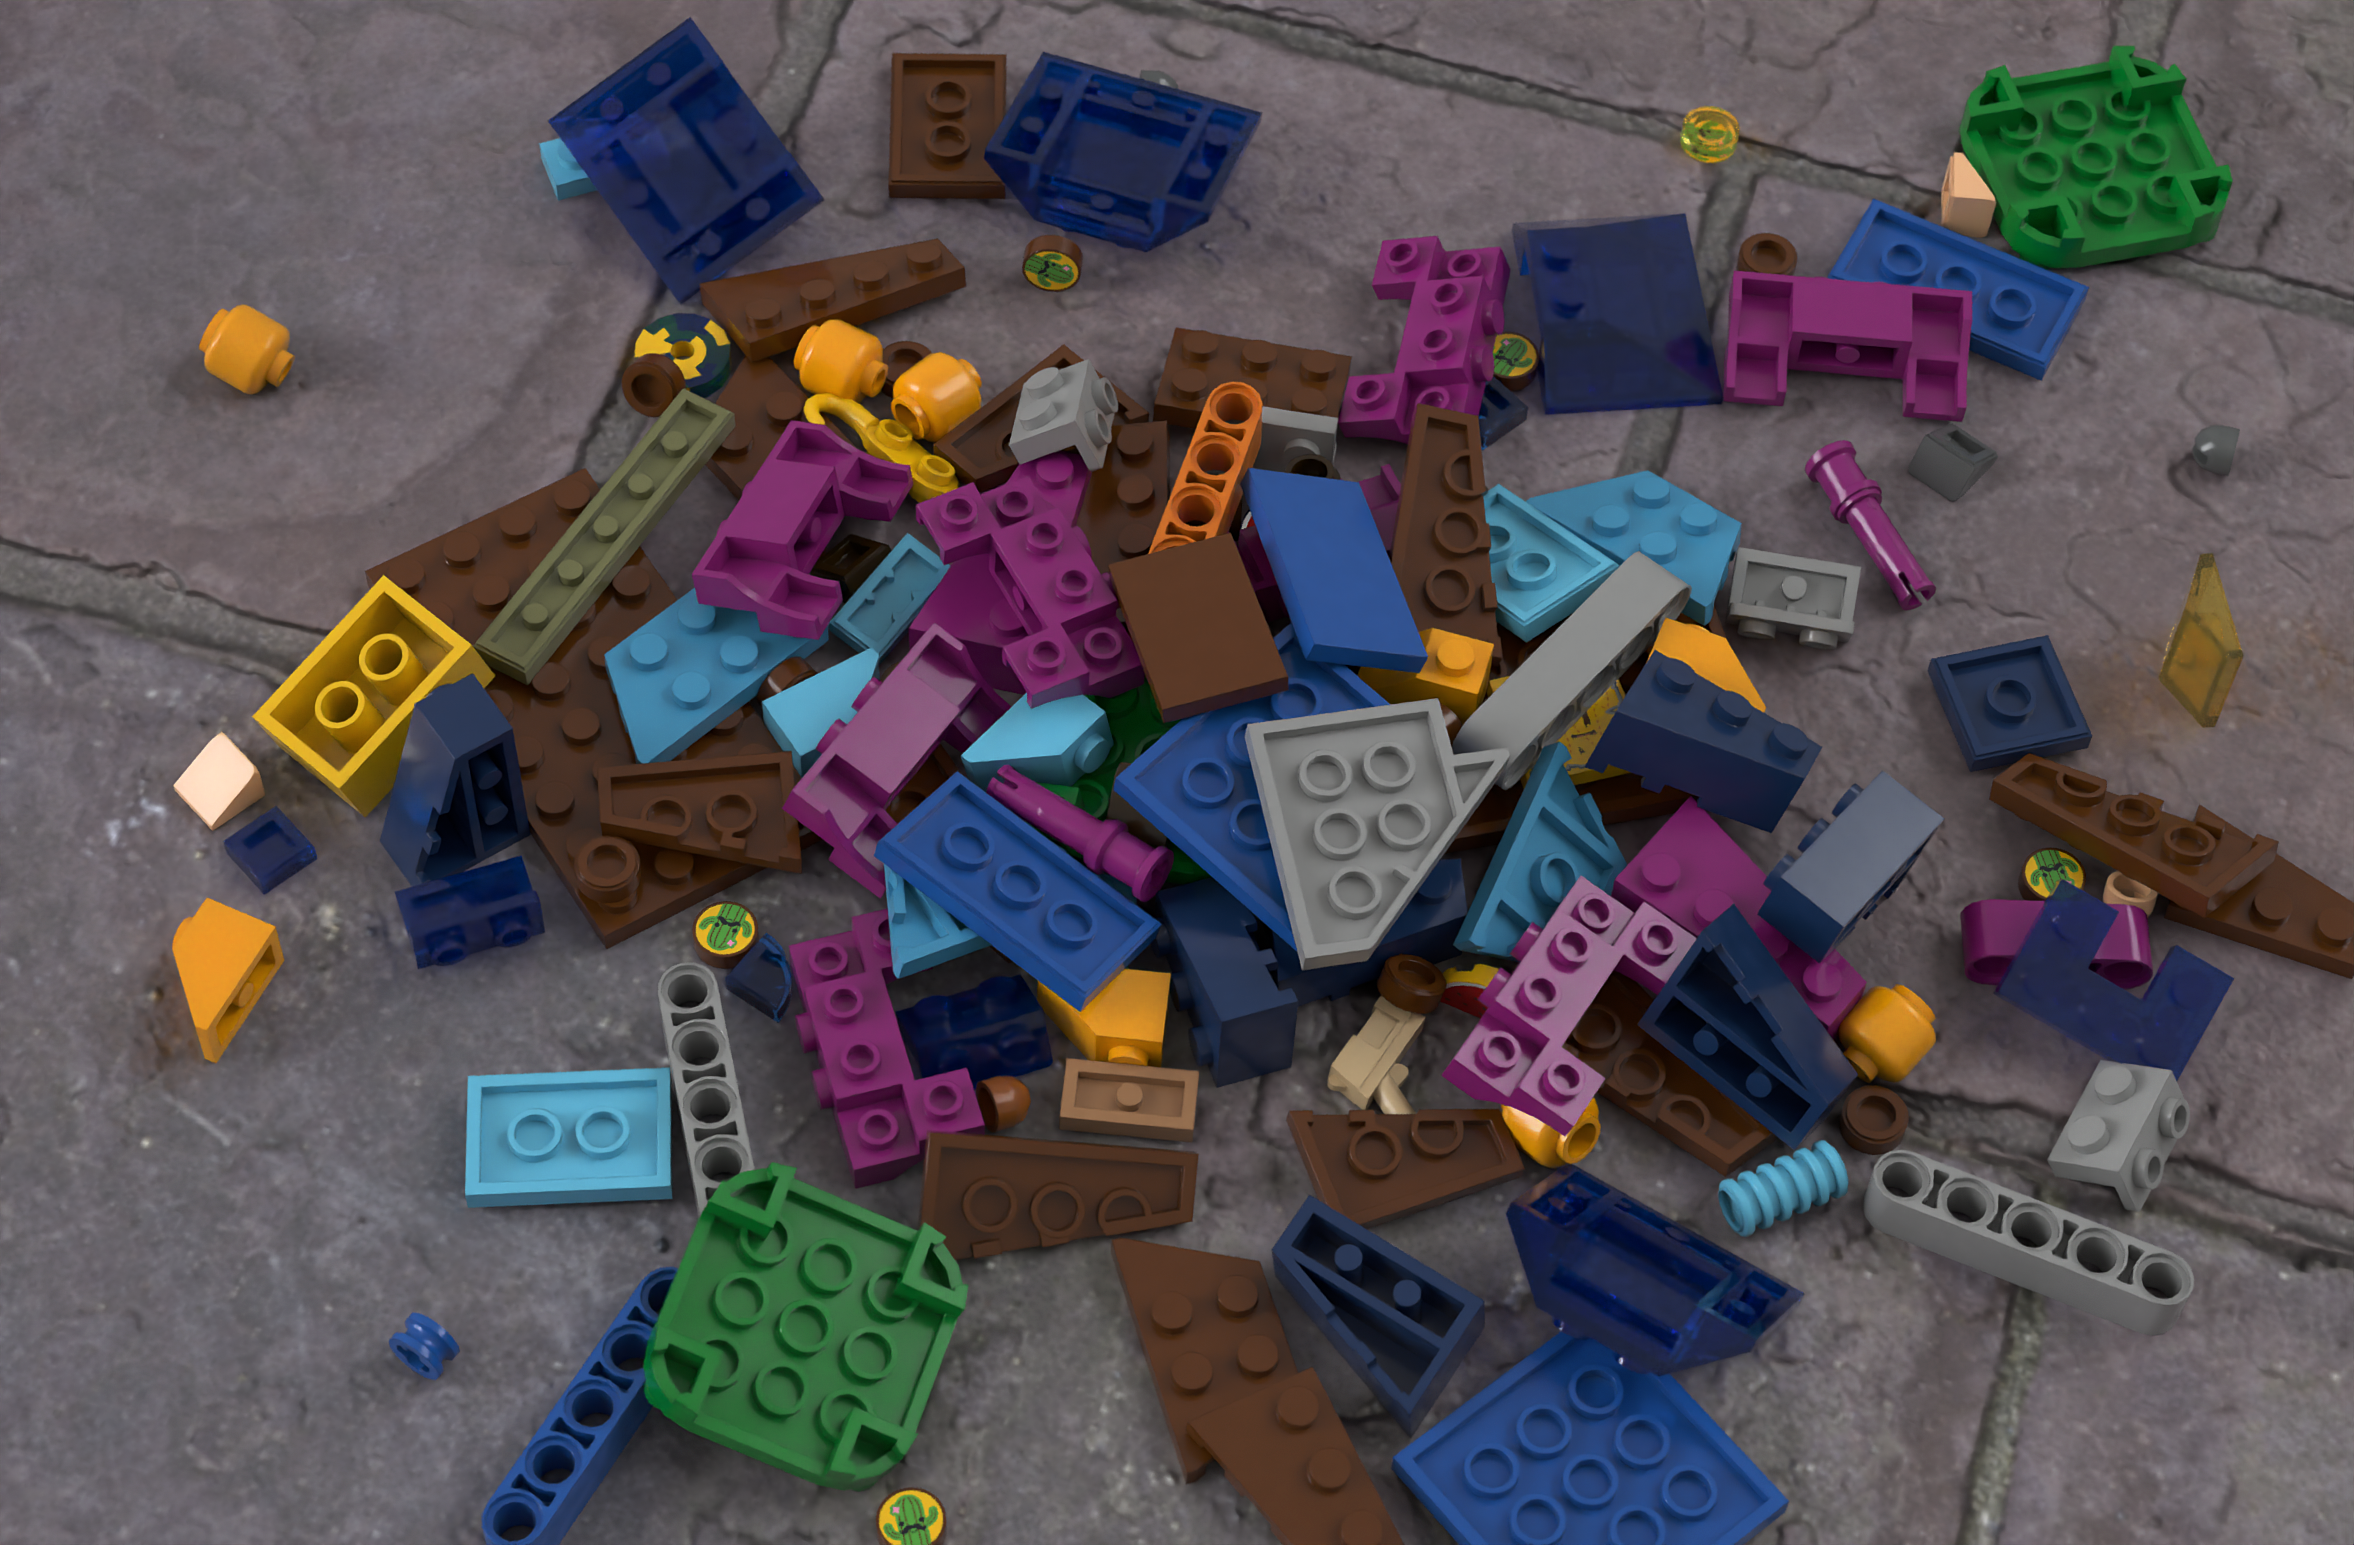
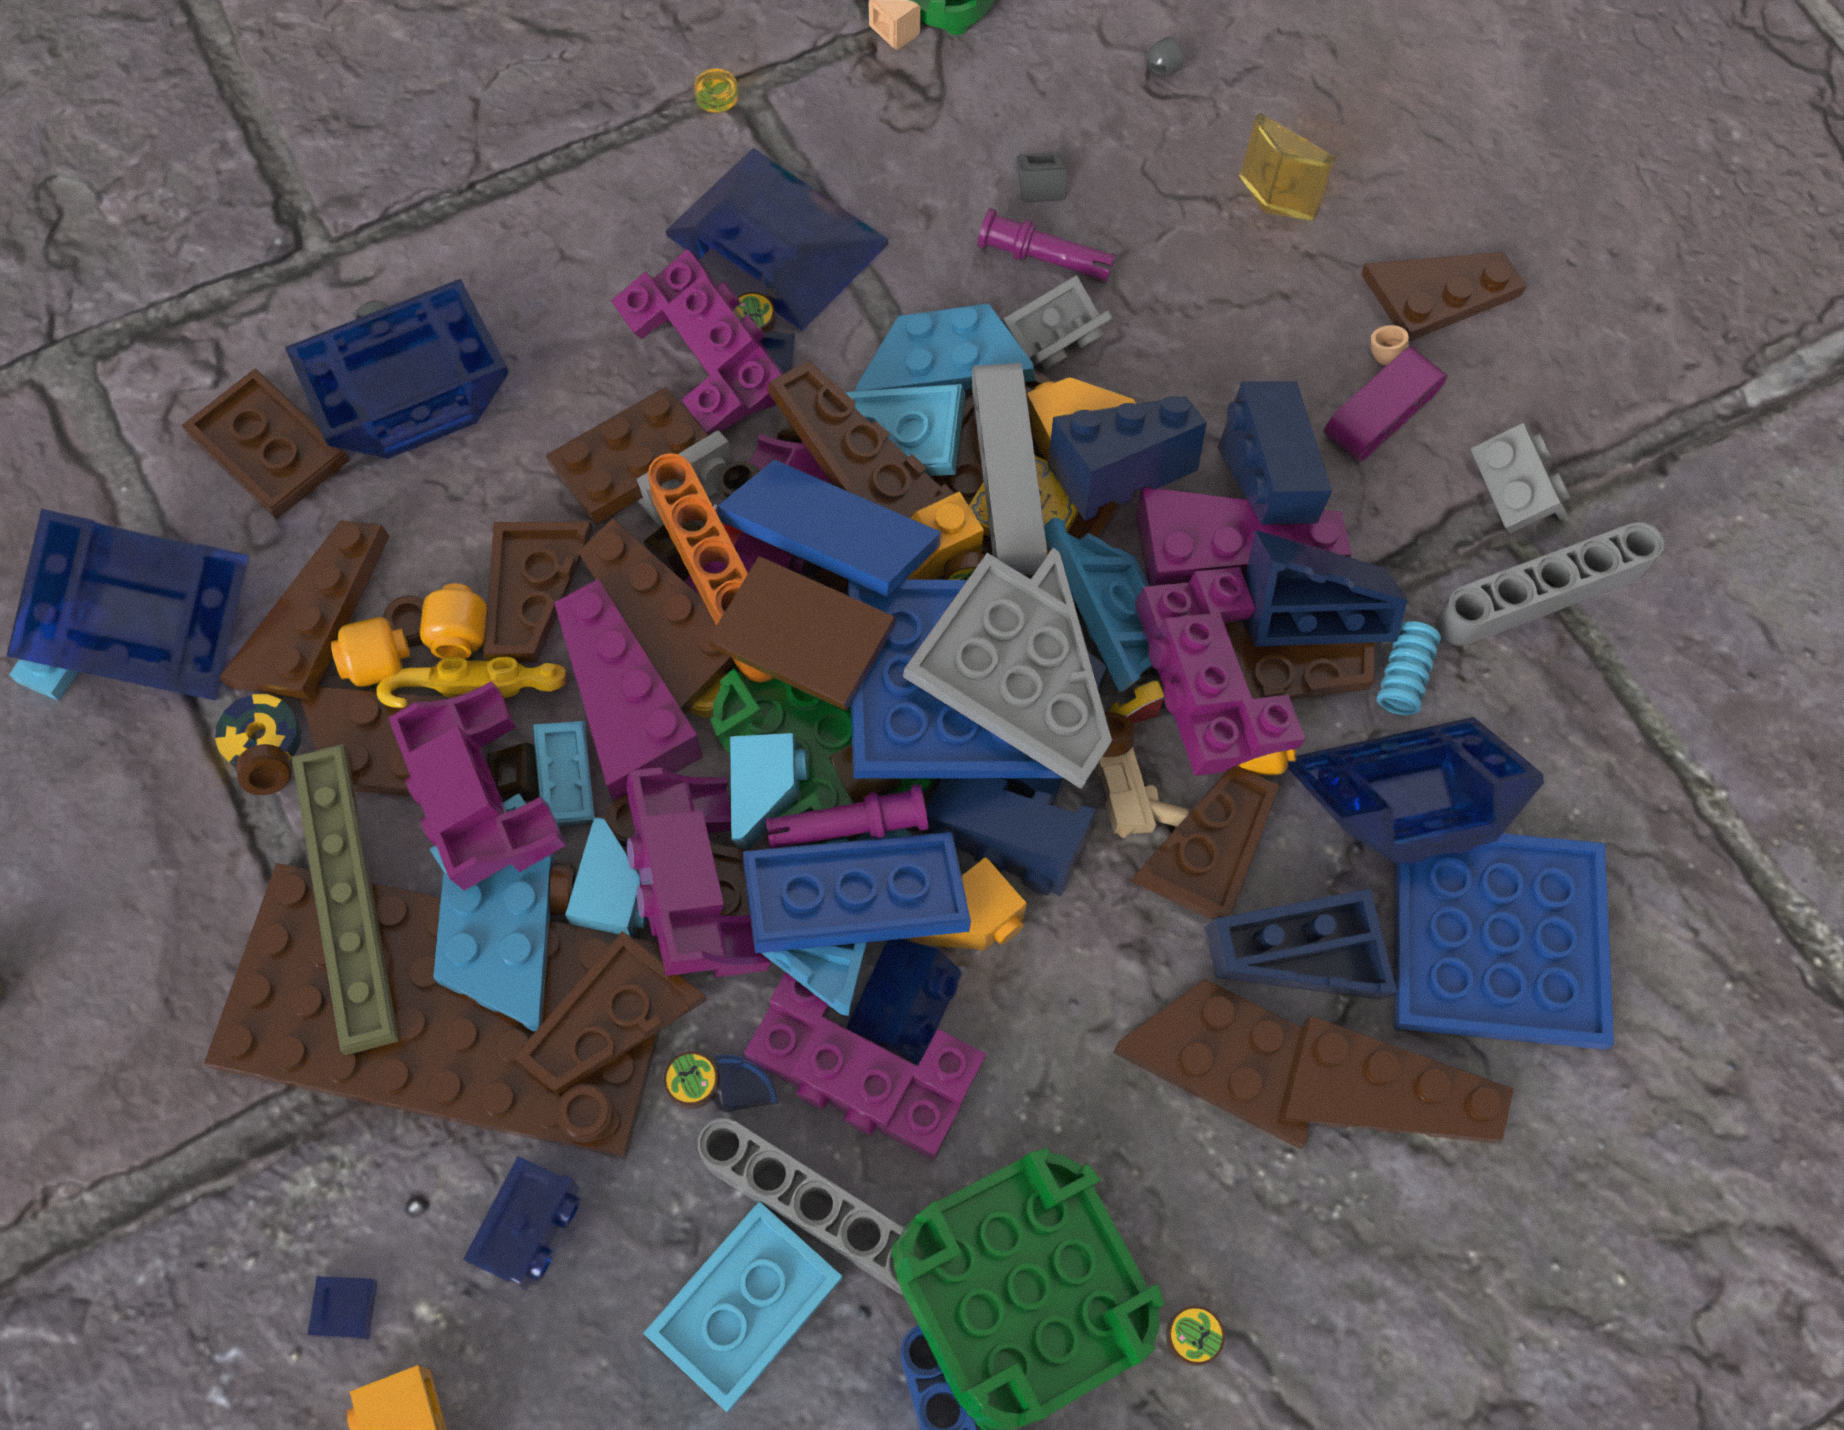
camera: 45 degrees left, 10 degrees up
light nougat slope [173,732,265,831] -> none
yellow brick [252,575,495,818] -> none
dark blue wedge [380,673,531,896] -> none
magenta bracket [916,475,1145,709] -> none
reddish brown wing [918,1130,1199,1260] -> none
dark orange hinge [976,1076,1031,1133] -> none
light grey bracket [1009,359,1118,472] -> none
tile [1022,235,1083,292] -> none
medium nougat plate [1059,1058,1199,1142] -> none
magenta bracket [1723,271,1972,422] -> none
reddish brown tile [1736,233,1798,276] -> none
blue tile [1827,198,2089,381] -> none
light orange head [1837,984,1936,1083] -> none
reddish brown tile [1839,1085,1909,1155] -> none
dark blue plate [1927,635,2092,772] -> none
reddish brown wing [1989,753,2279,918] -> none
clear blue plate [1993,879,2234,1081] -> none
tile [2018,848,2086,902] -> none

